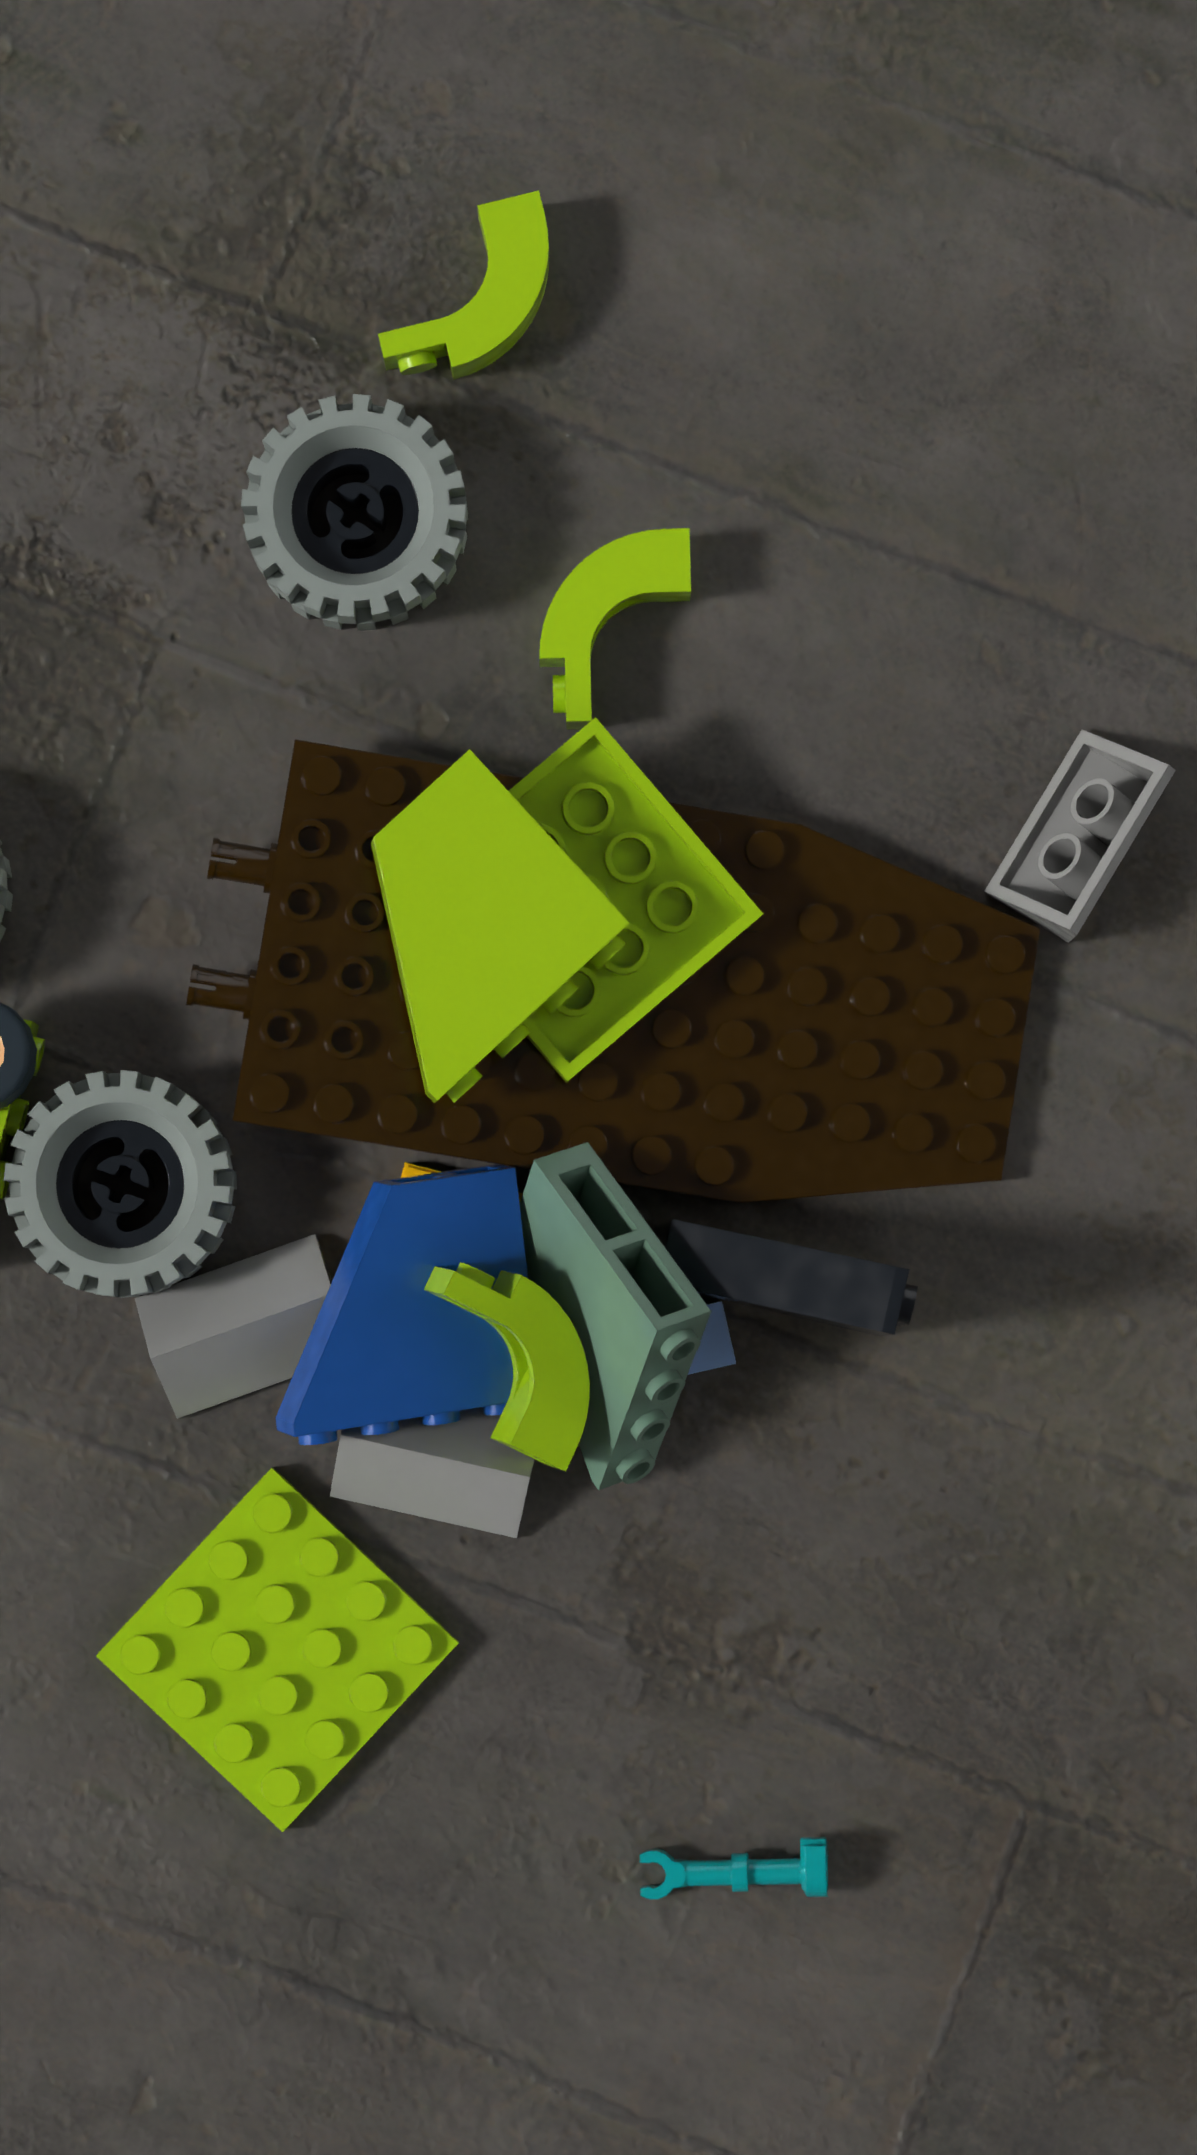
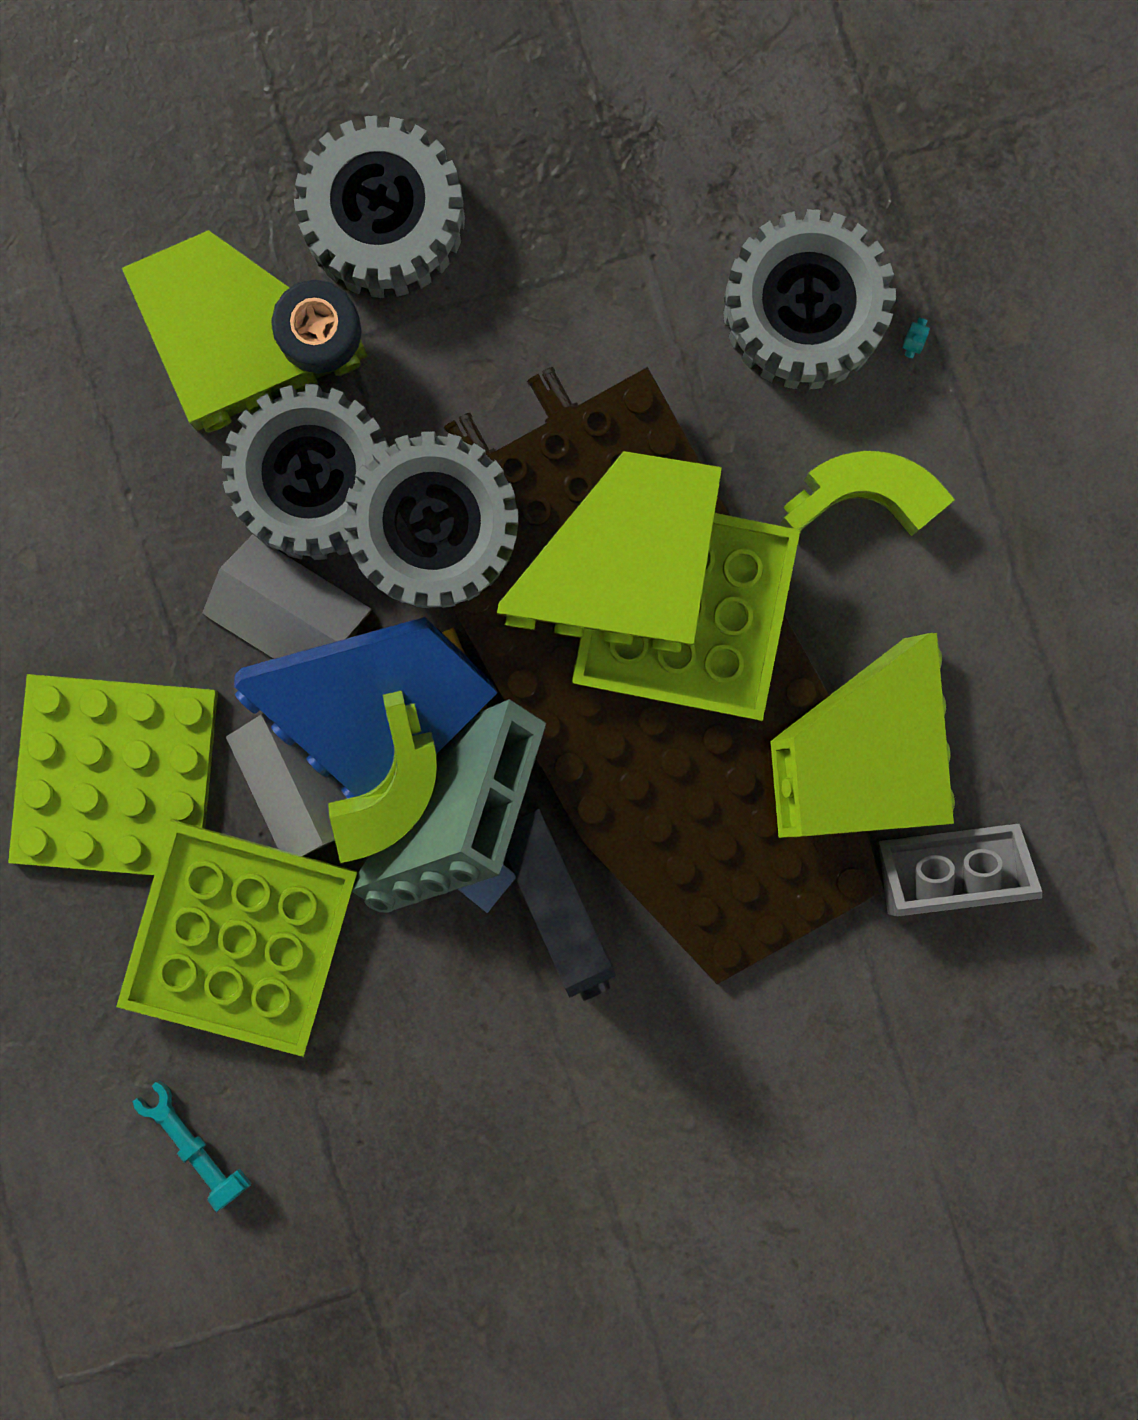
camera: 55 degrees right, 0 degrees up
lime arch [378,190,549,380] -> none
none -> lime plate [116,819,357,1057]
none -> light grey wheel [344,431,518,608]
none -> lime slope [771,633,955,838]
none -> teal piece [902,317,930,358]

